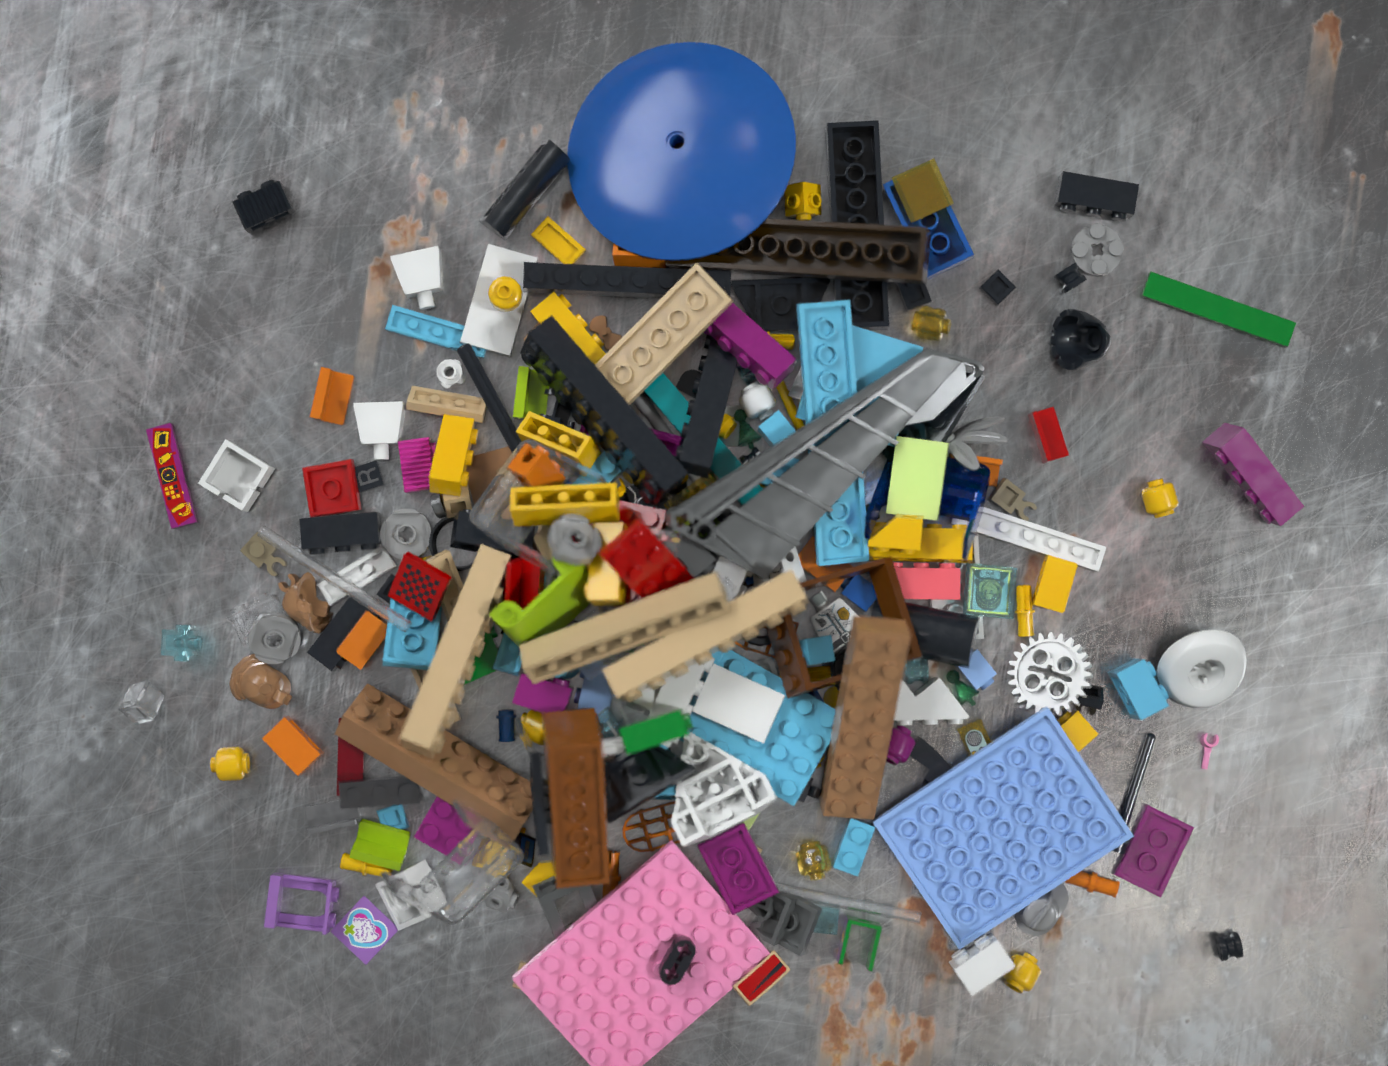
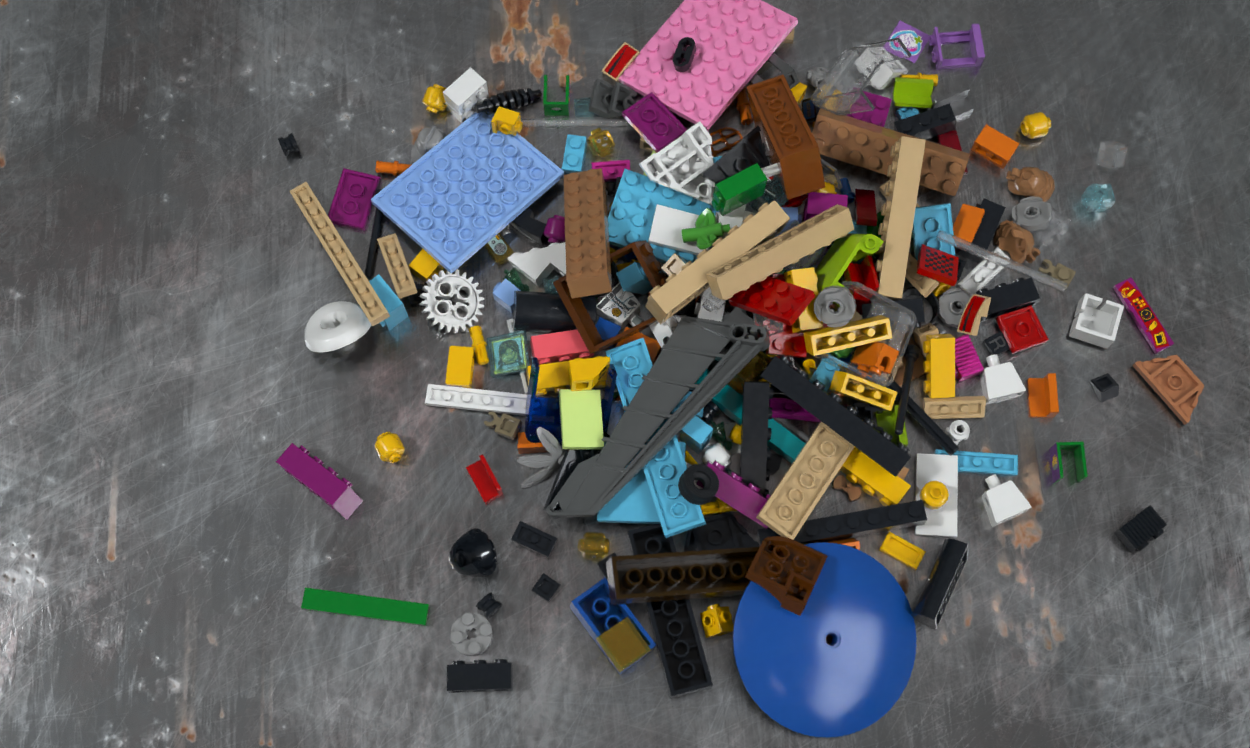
camera: 165 degrees right, 15 degrees down
black wing [529,752,552,856] -> none
bright pink hand [1200,733,1219,770] -> none
none -> tan plate [290,182,390,327]
none -> tan plate [377,233,417,299]
none -> black piece [475,88,542,115]
none -> yellow brick [491,107,523,136]
none -> black plate [511,521,558,558]
none -> dark pink plate [591,160,631,182]
none -> tan panel [661,253,687,276]
none -> black tyre [678,464,719,505]
none -> bright green plant [682,208,731,250]
none -> reddish brown slope [745,536,827,616]
none -> dark red tile [854,189,877,226]
none -> black piece [895,345,921,435]
none -> slope [957,294,991,336]
none -> green piece [1049,442,1088,483]
none -> black slope [1090,373,1119,402]
none -> nougat wing [1132,355,1205,425]

